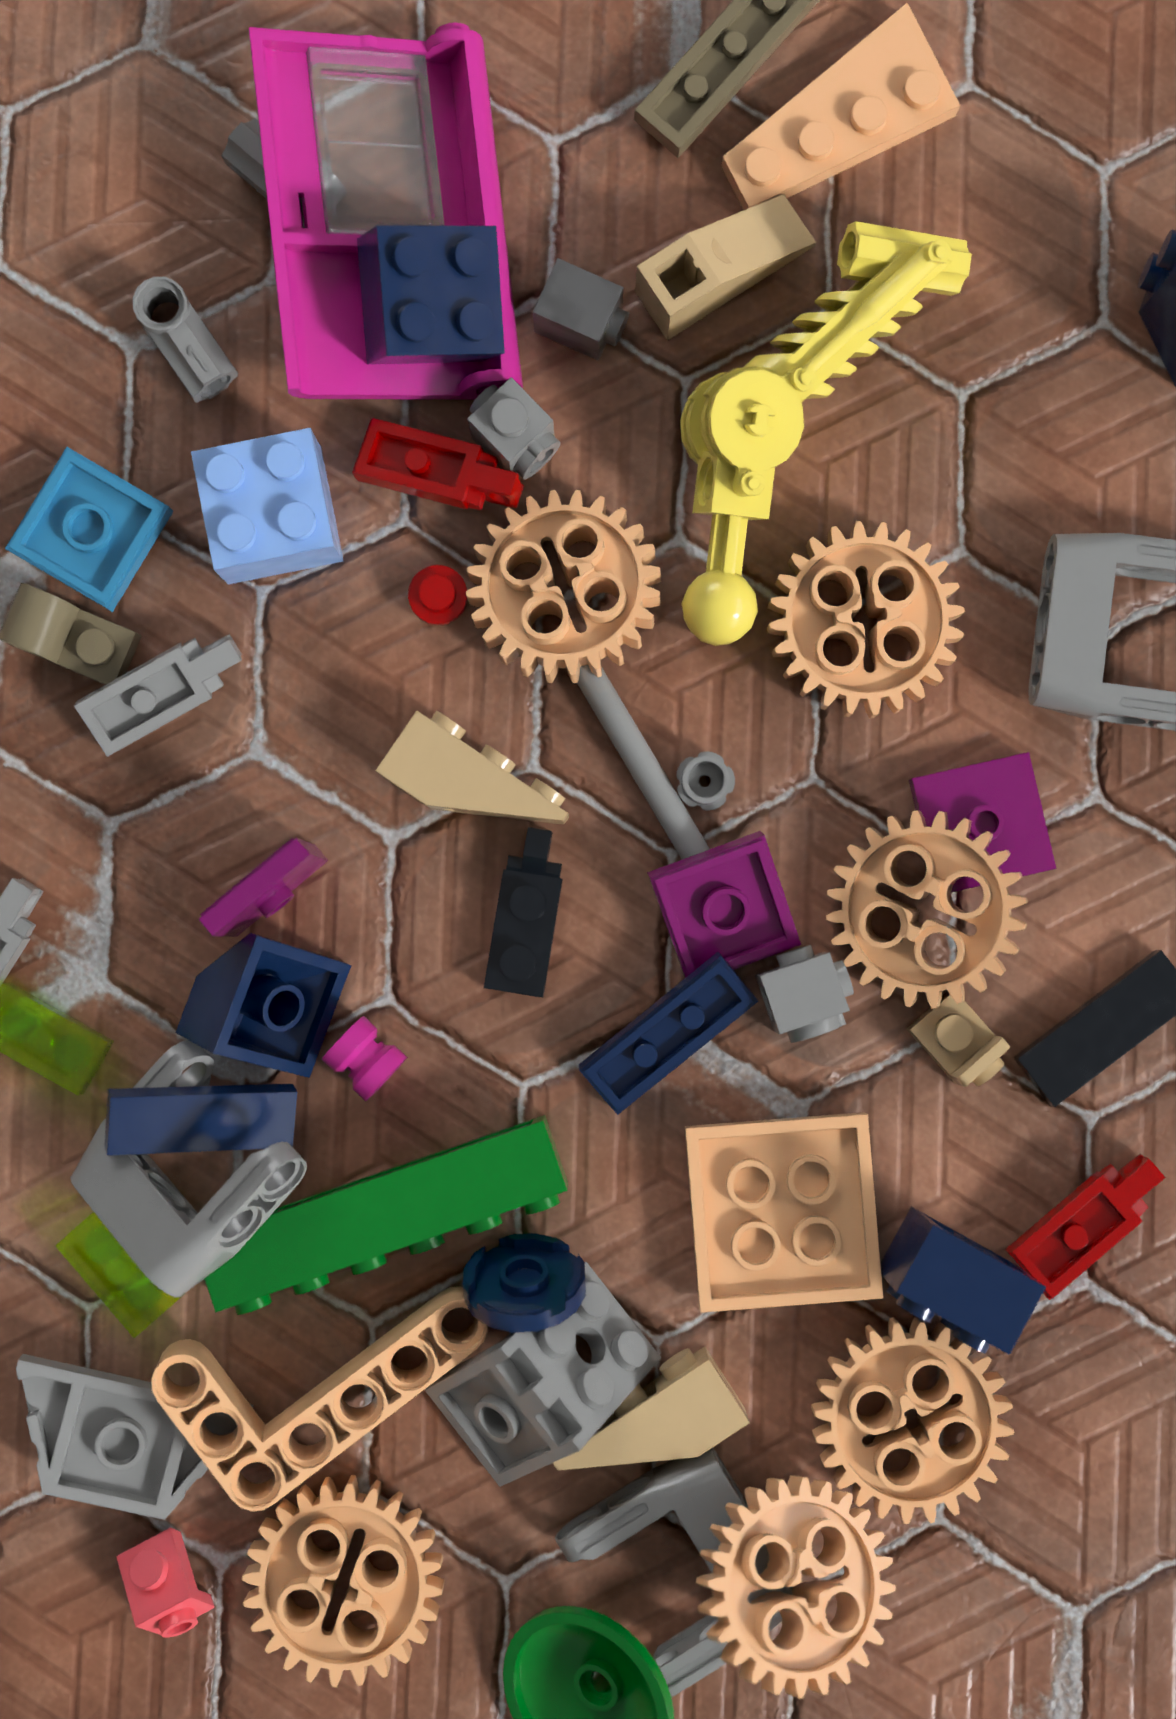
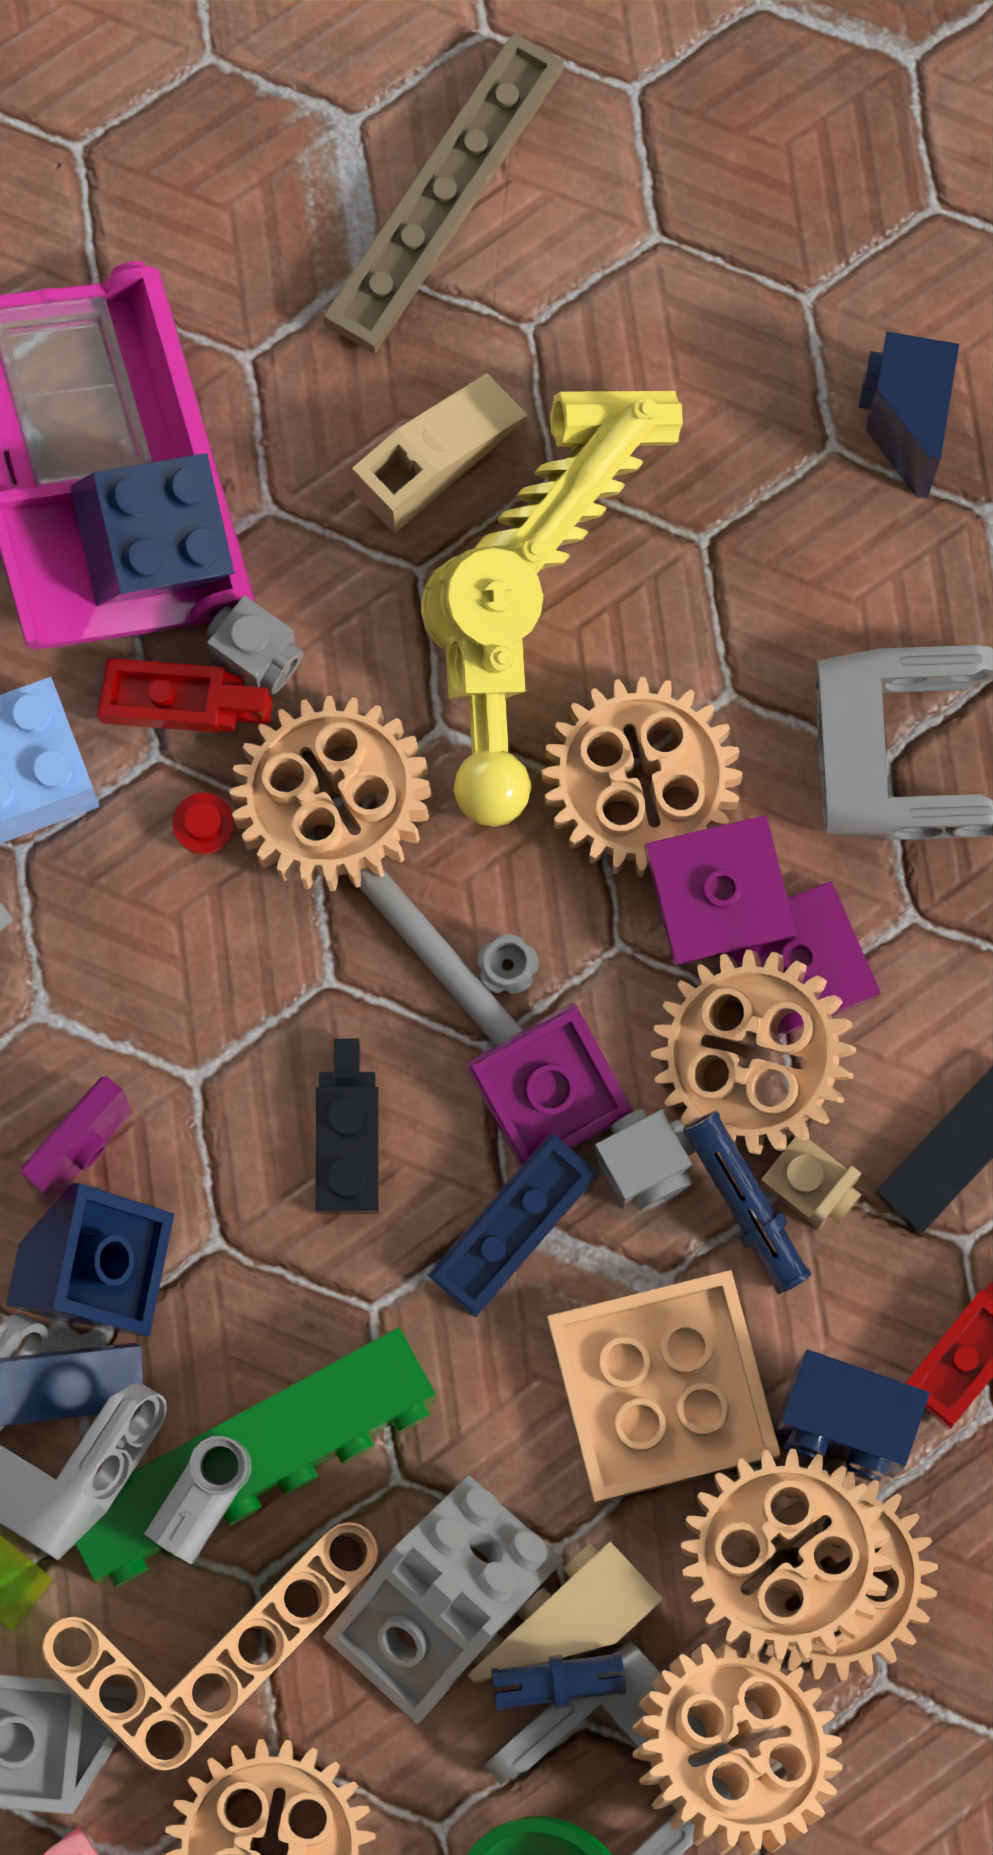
camera: 15 degrees left, 10 degrees down
dark pink wheel [322,1016,408,1102] -> none
tan slope [375,711,569,825] -> none
dark blue tile [463,1233,586,1333] -> none
flat silver brick [533,258,629,361] -> none
light nougat wing [721,3,960,210] -> none
none -> light grey piece [144,1436,252,1564]
none -> dark blue pin [491,1652,626,1711]
none -> magenta plate [644,815,797,966]
none -> light nougat gear [681,1449,893,1664]
none -> dark blue pin [683,1110,811,1294]

